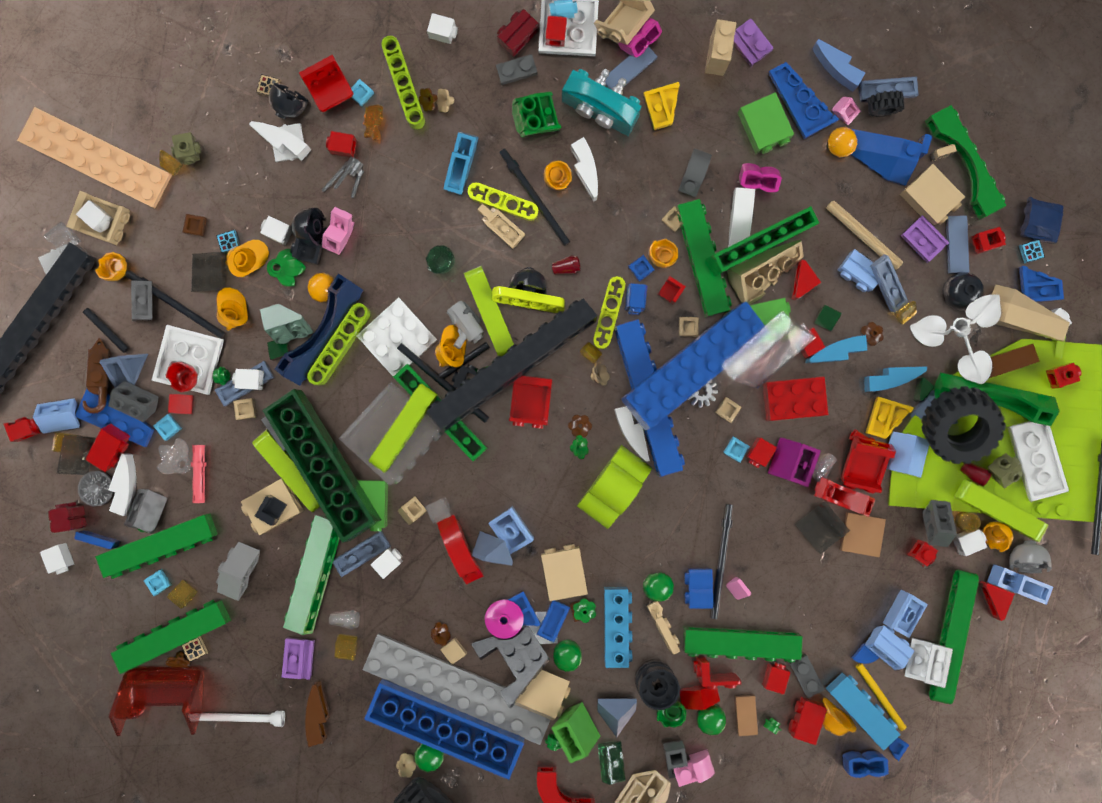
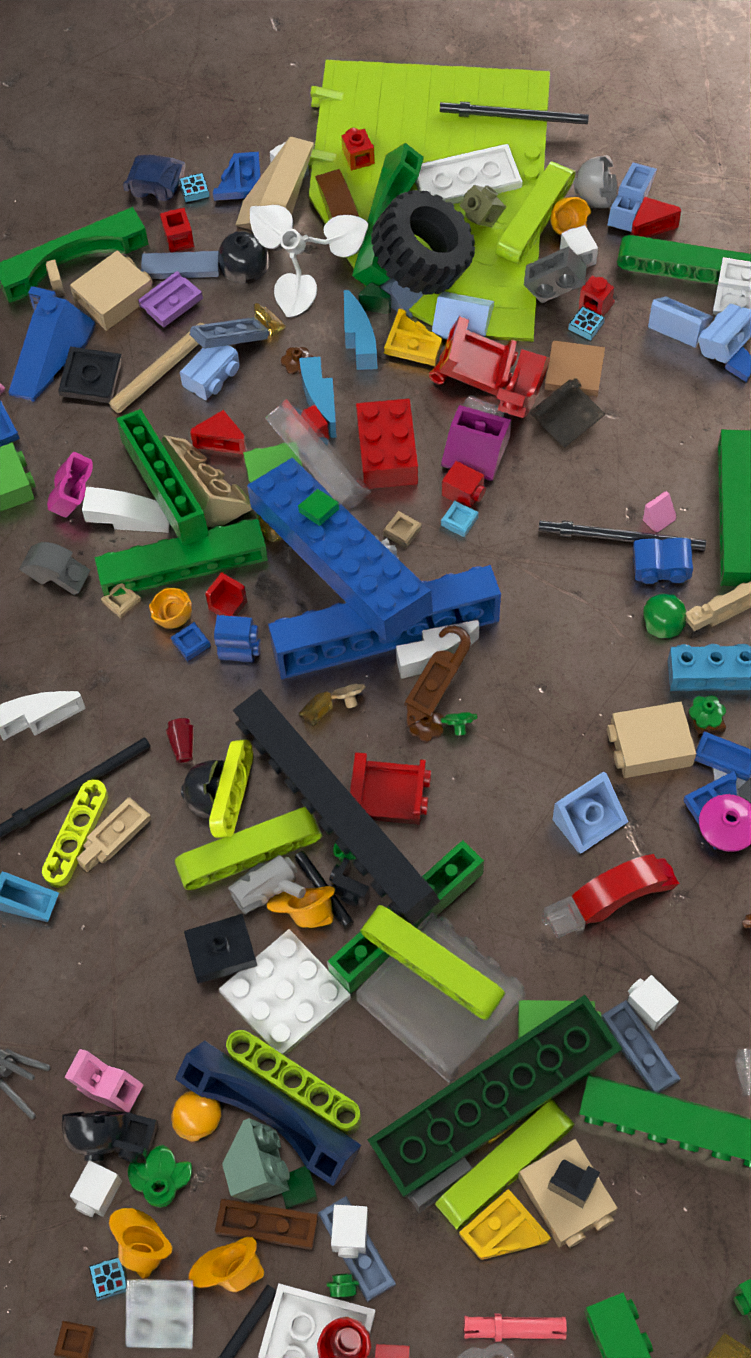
camera: 90 degrees left, 25 degrees down
light grey brick [216,542,260,601] -> none
tan tile [233,398,256,420] -> none
black bar [397,343,489,423] -> none
tan slope [398,496,427,525] -> none
clear green hair [425,245,455,274] -> none
sand blue slope [472,531,513,566] -> none
light orange hair [543,161,572,190] -> none
lime brick [577,445,652,529] -> none
neon yellow beam [593,276,626,349] -> none
tan tile [679,317,699,337] -> none
dark green slope [814,305,842,332] -> none
light orange hair [828,127,858,158] -> none
clear yellow wheel [954,512,980,532] -> none
dark red cone [960,463,992,487] -> none
none -> black plate [58,346,122,403]
none -> black plate [184,914,258,984]
none -> reddish brown plate [215,1199,318,1250]
none -> green tile [298,489,339,526]
none -> reddish brown plate [404,625,471,727]
none -> yellow wing [459,1189,551,1260]
none -> medium azure tile [568,306,605,341]

